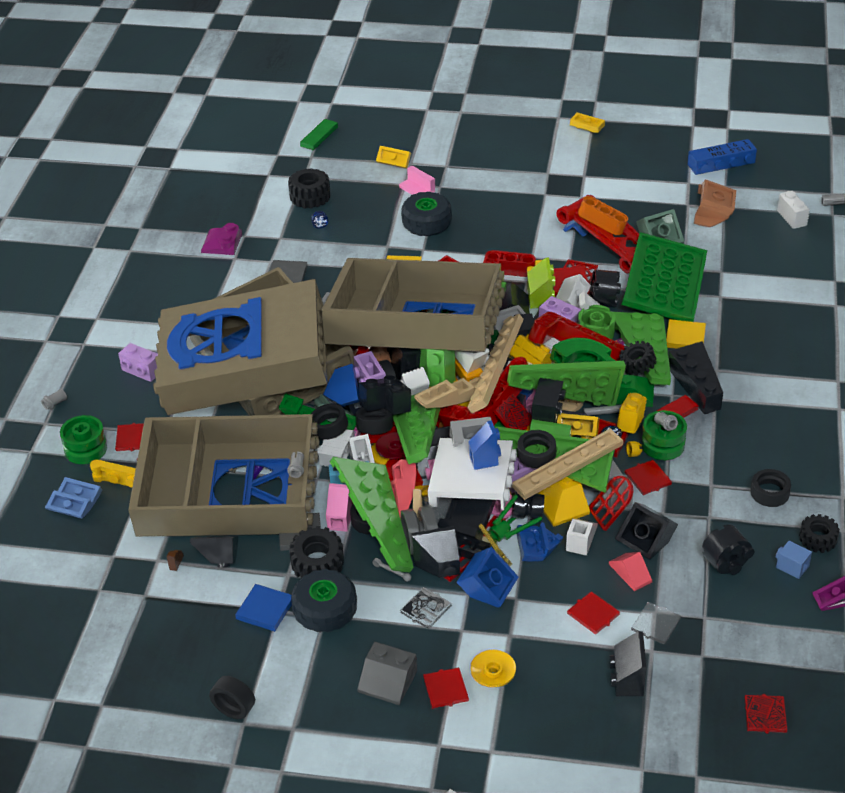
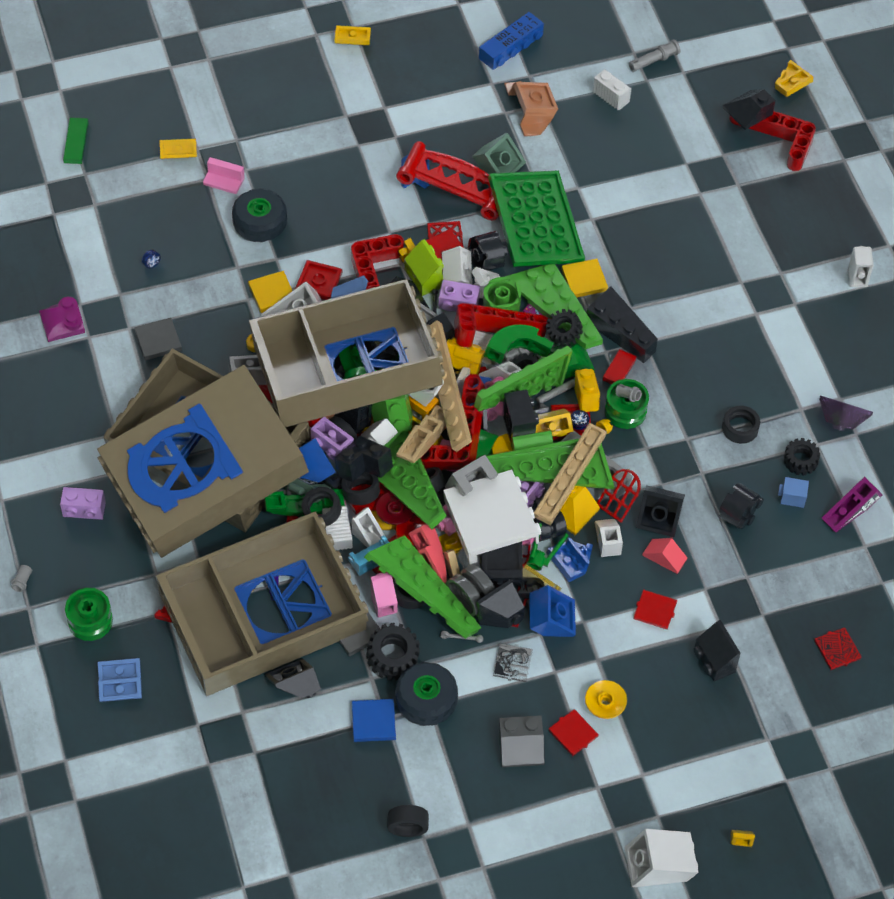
camera: 30 degrees left, 15 degrees up
yellow plate [90,460,136,487] -> none
red piece [115,423,144,452] -> none
reddish brown tile [167,550,184,571] -> none
light grey pin [287,452,304,478] -> none
black tyre [288,168,331,208] -> none
blue slope [468,420,501,470] -> none
red piece [493,393,532,430] -> none
black tyre [517,430,556,468] -> none
orange beam [578,196,628,235] -> none
red piece [625,460,672,495] -> none
clear piece [631,602,681,644] -> none

